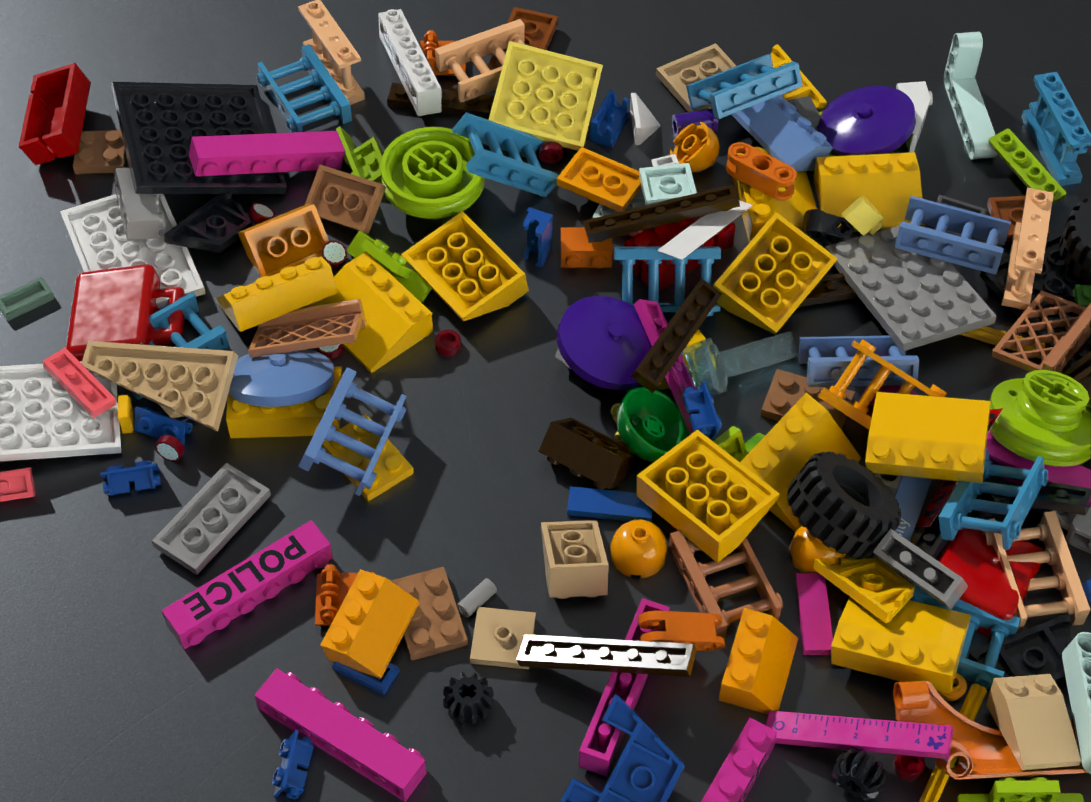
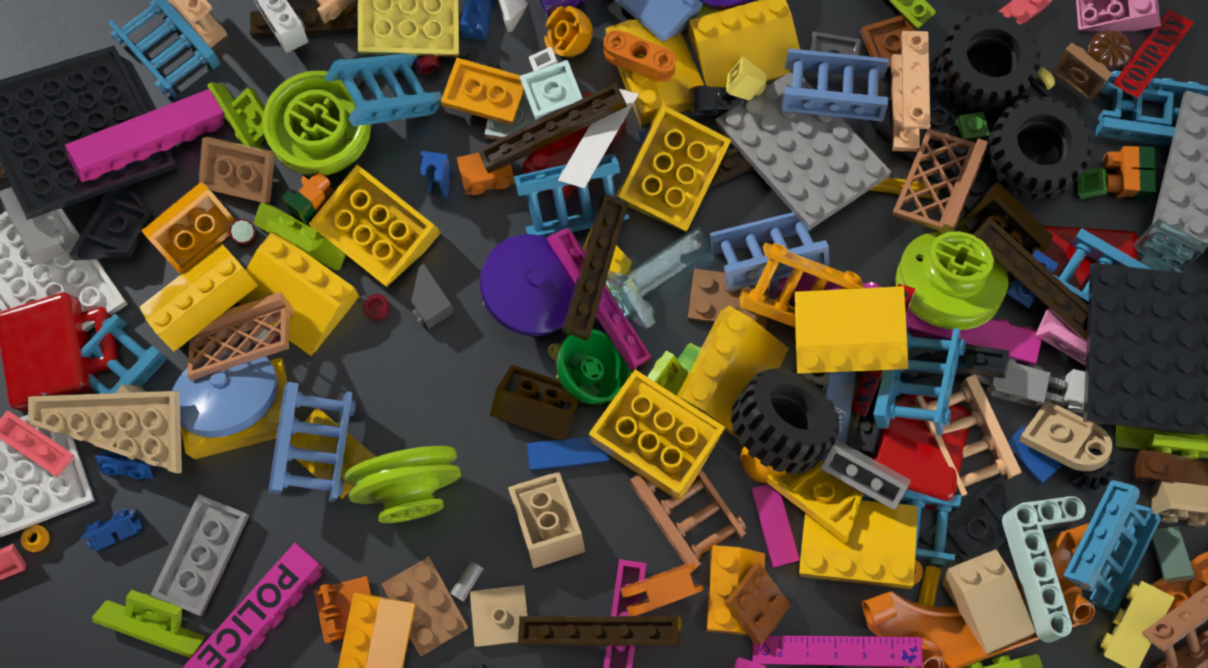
camera: 10 degrees left, 20 degrees up
yellow tile [118,395,134,434] -> none
tile [155,435,185,462] -> none
tile [248,203,275,224] -> none
light orange cylinder [610,520,667,578] -> none
blue hinge [682,382,722,441] -> none
none -> light orange plate [21,525,49,552]
none -> lime bracket [92,590,205,658]
none -> hips [282,171,334,228]
none -> lime wheel [345,446,461,523]
none -> dark grey slope [411,264,454,329]
none -> dark orange plate [724,564,791,644]

